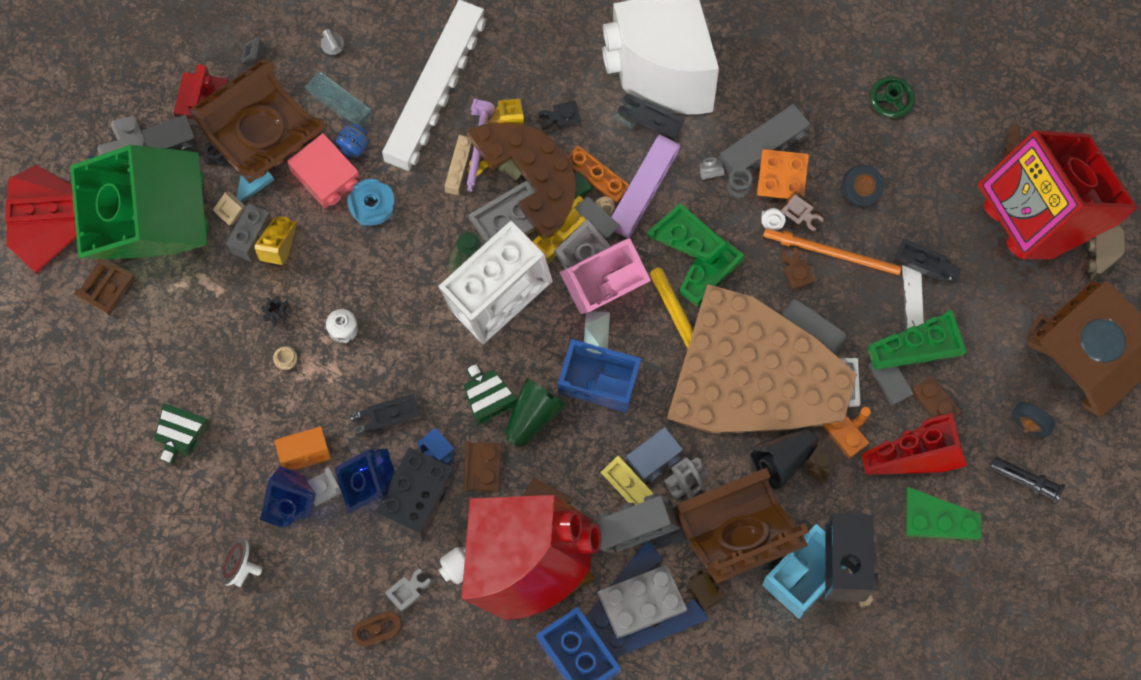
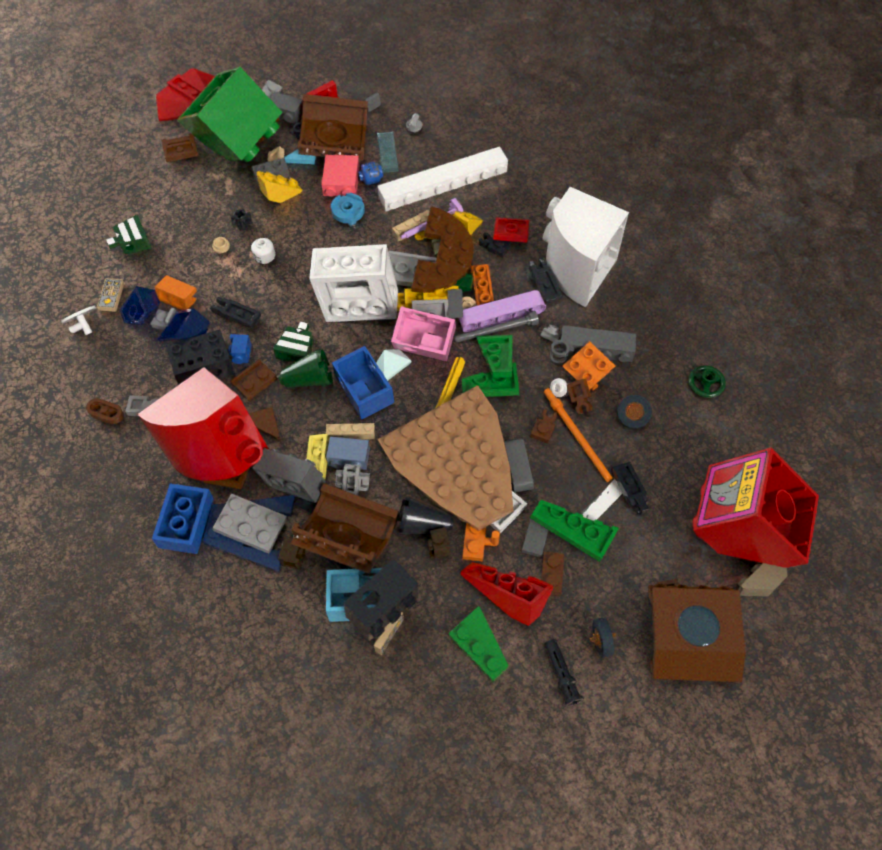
camera: 45 degrees right, 10 degrees down
none -> tile [97,278,124,312]
none -> tan piece [326,423,375,440]
none -> dark grey piece [454,311,539,342]
none -> red tile [493,217,529,243]

